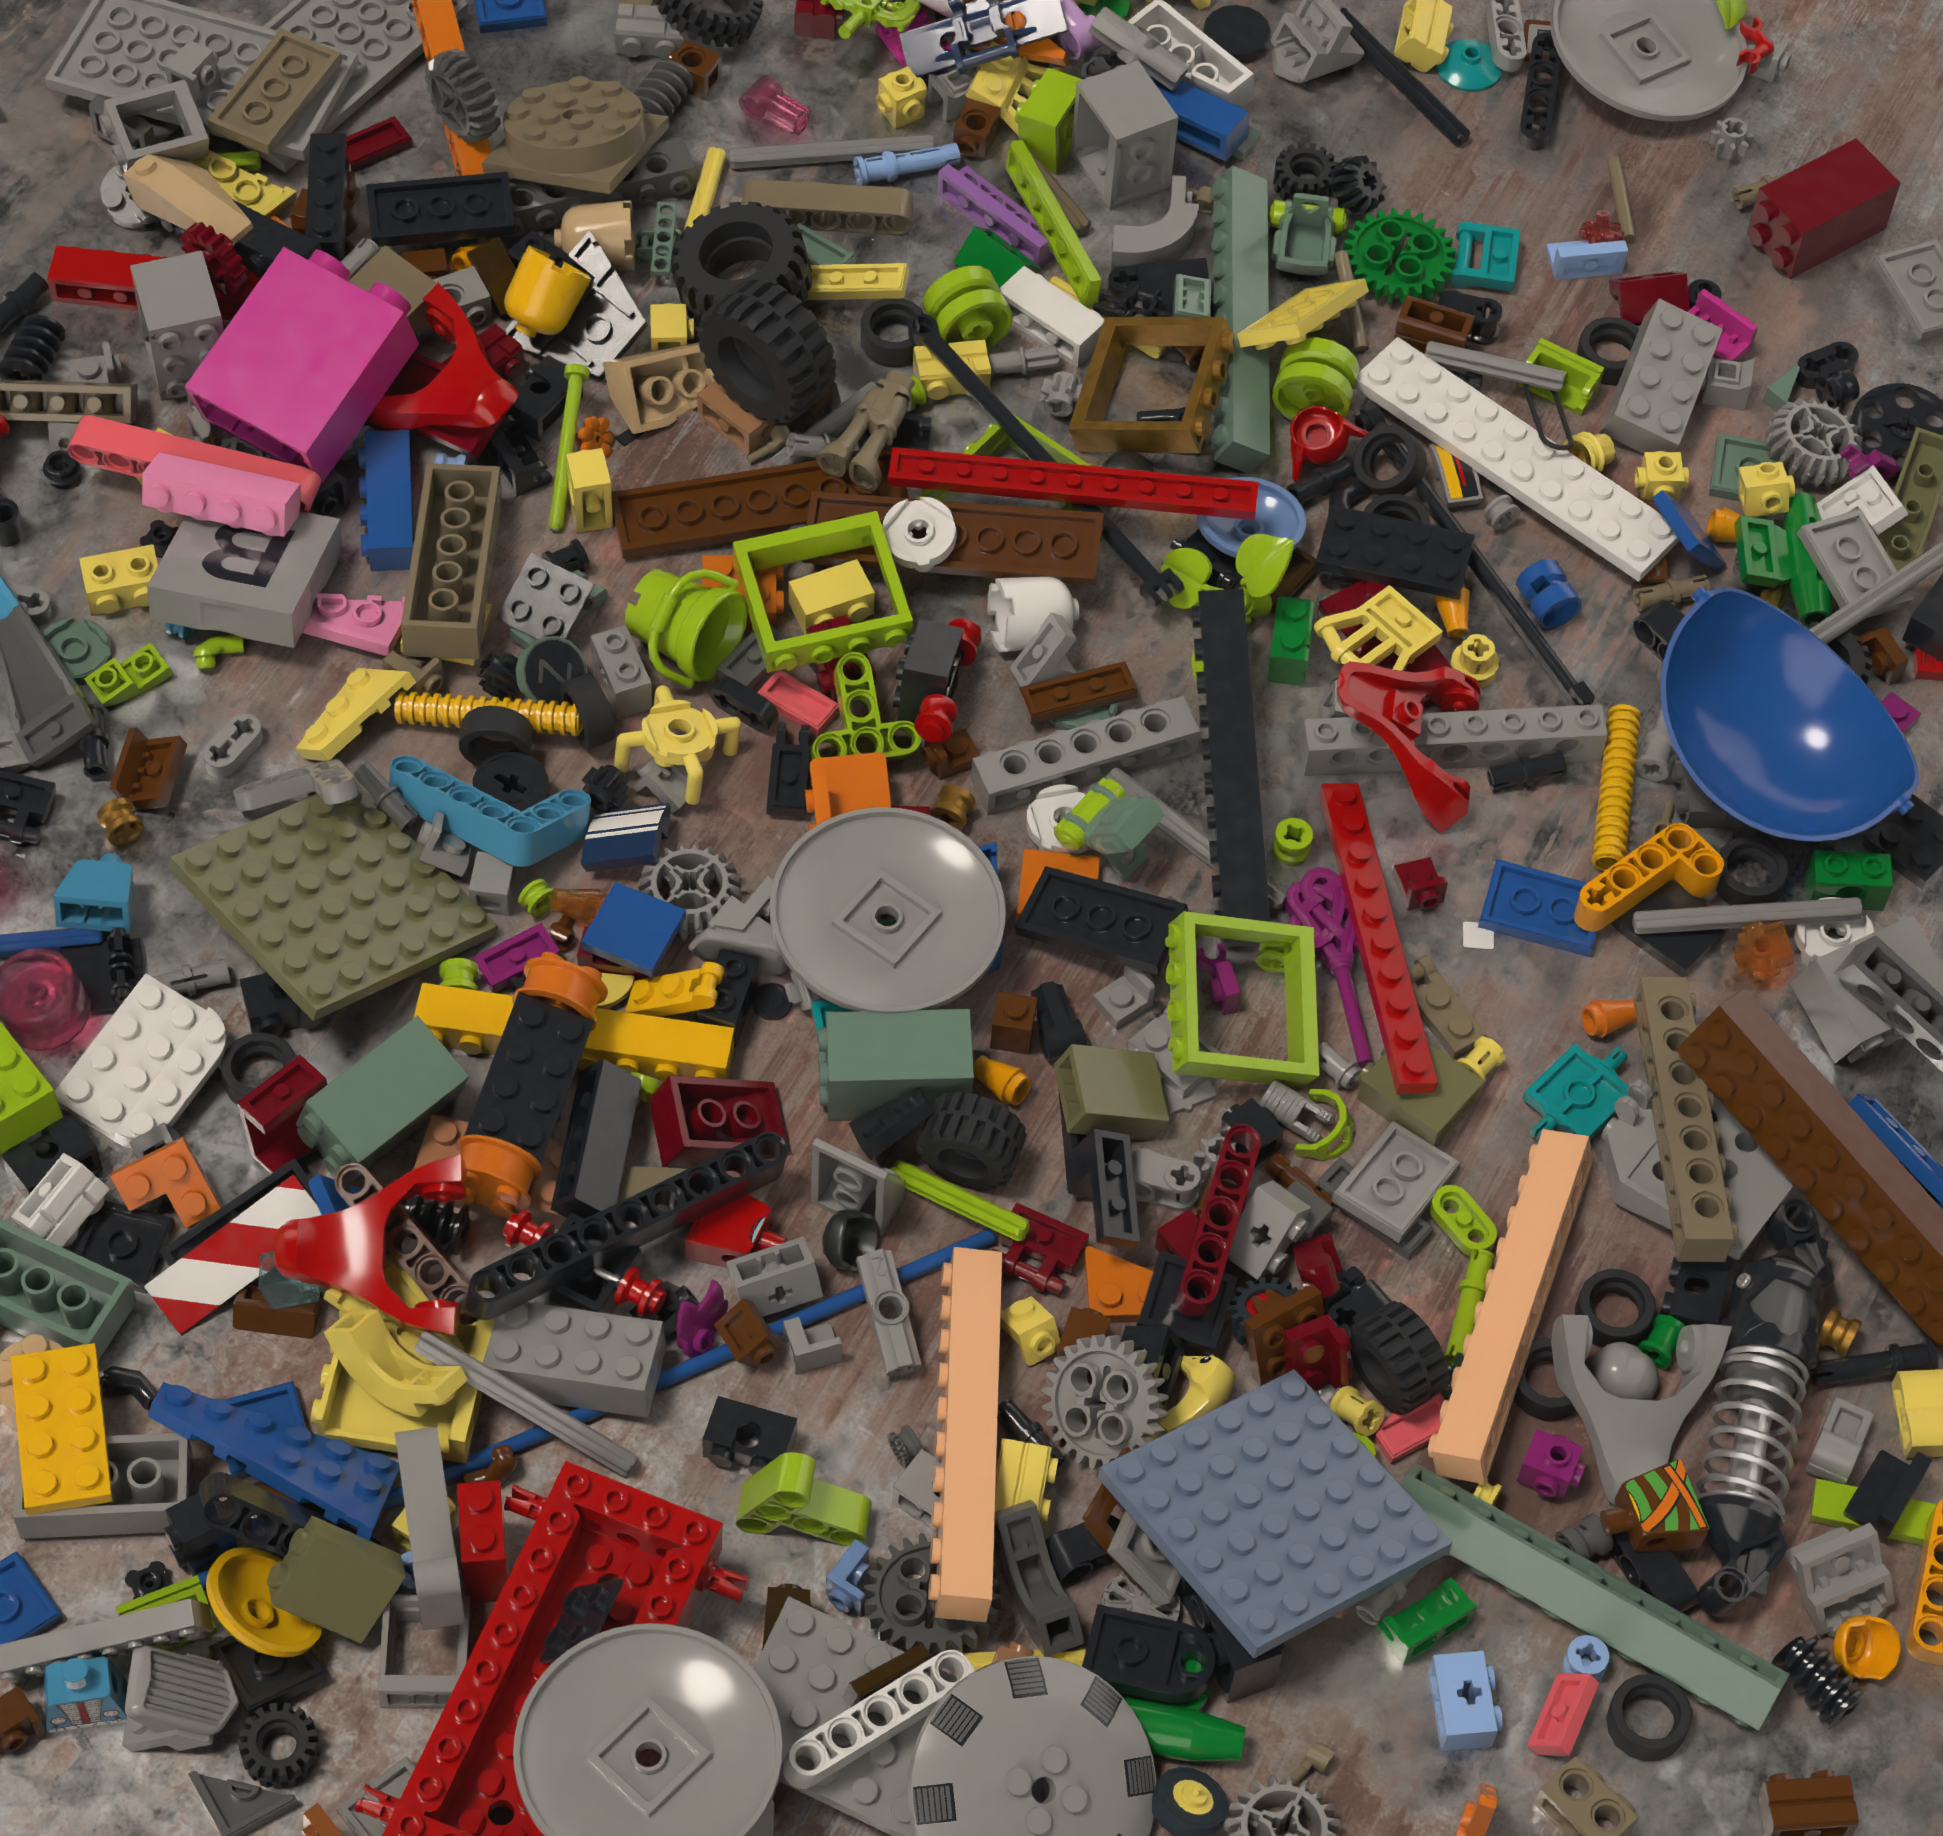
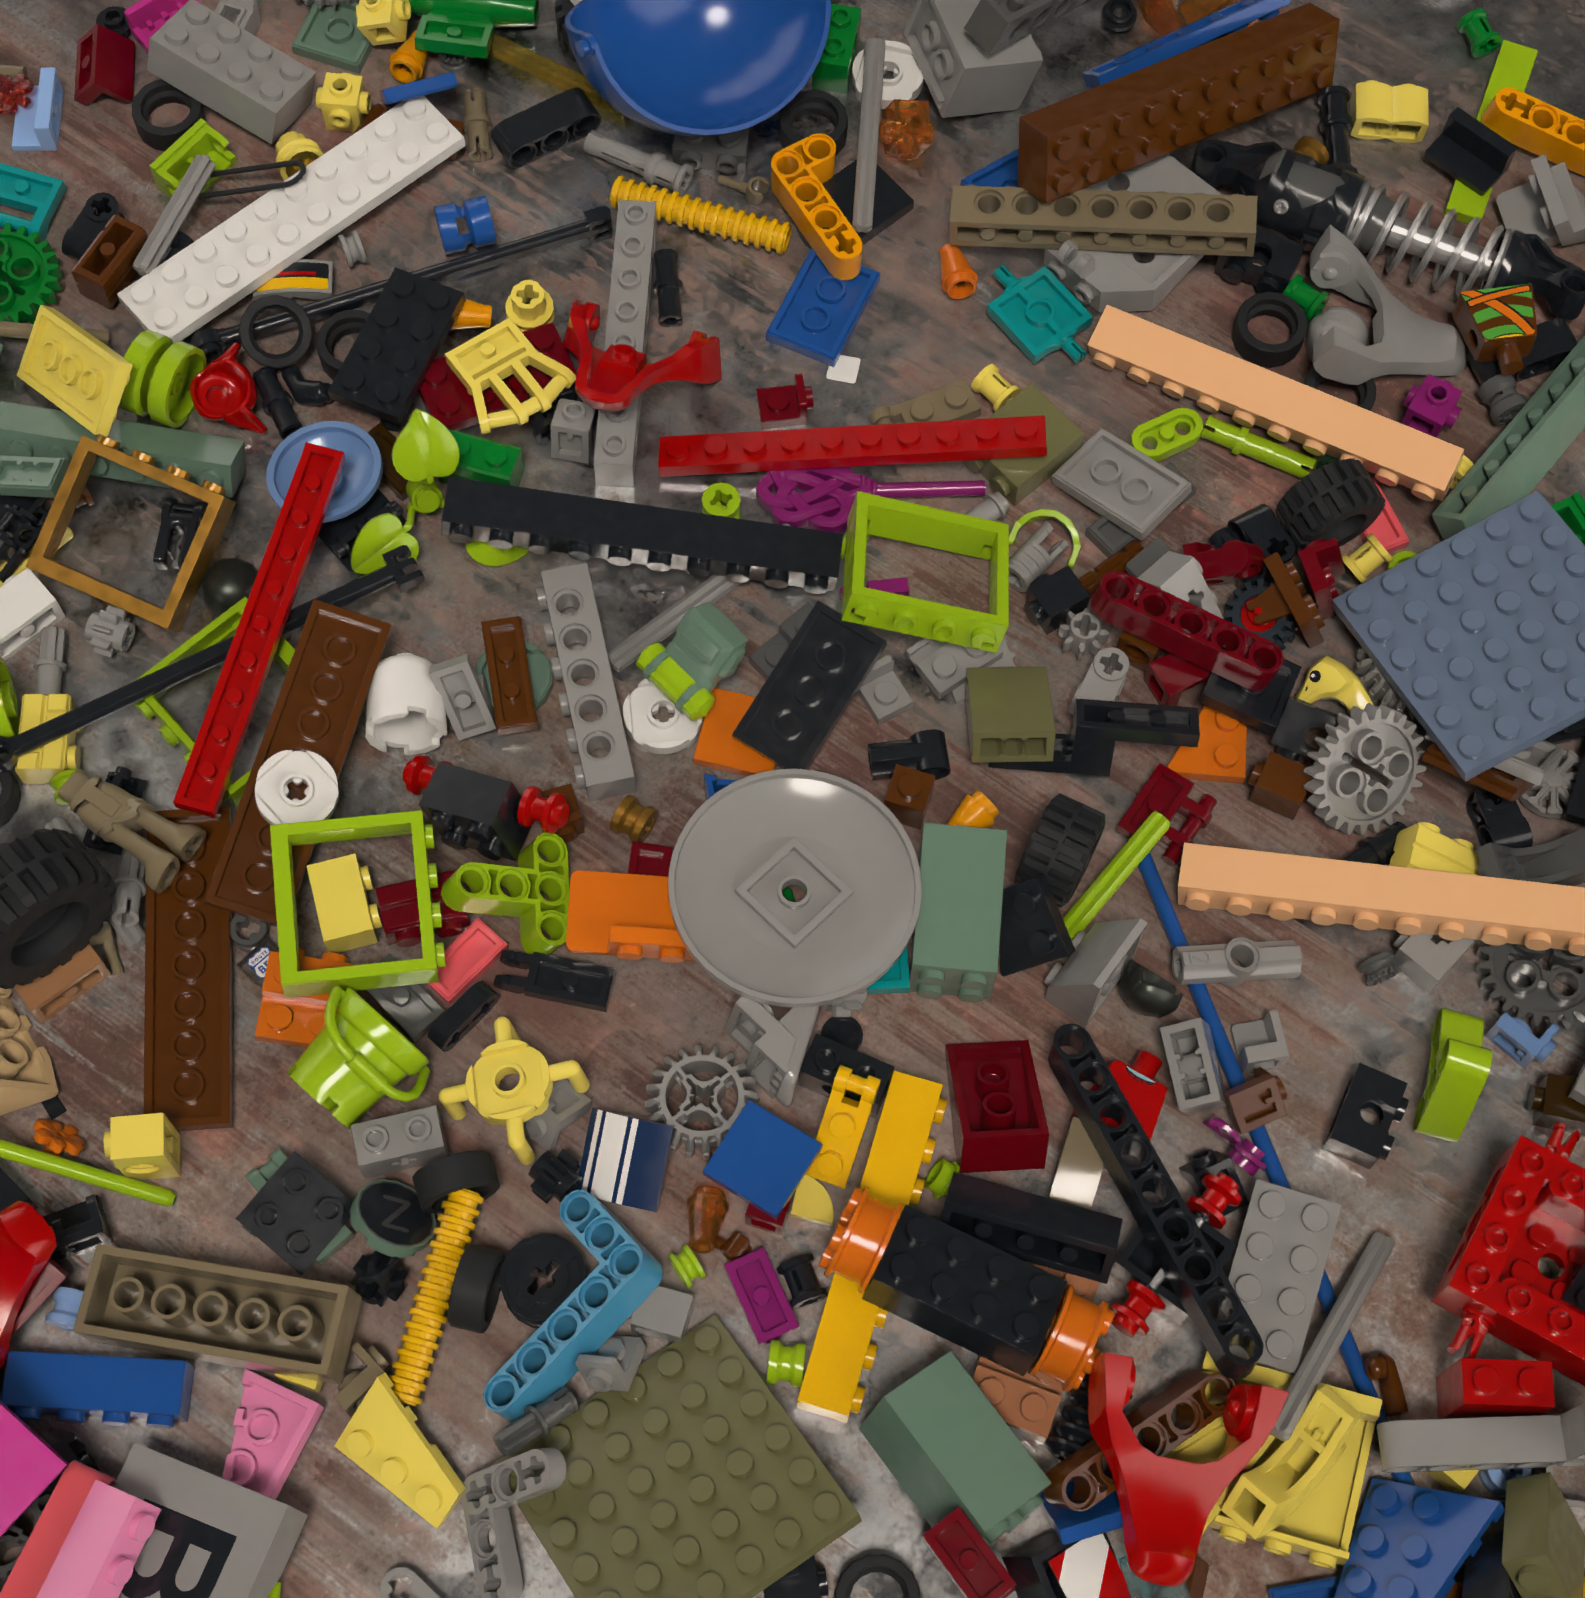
camera: 80 degrees left, 10 degrees up
black bush [542,539,589,572] -> none
light yellow bracket [1000,1296,1060,1366] -> none
light grey plate [1805,1397,1874,1484] -> none

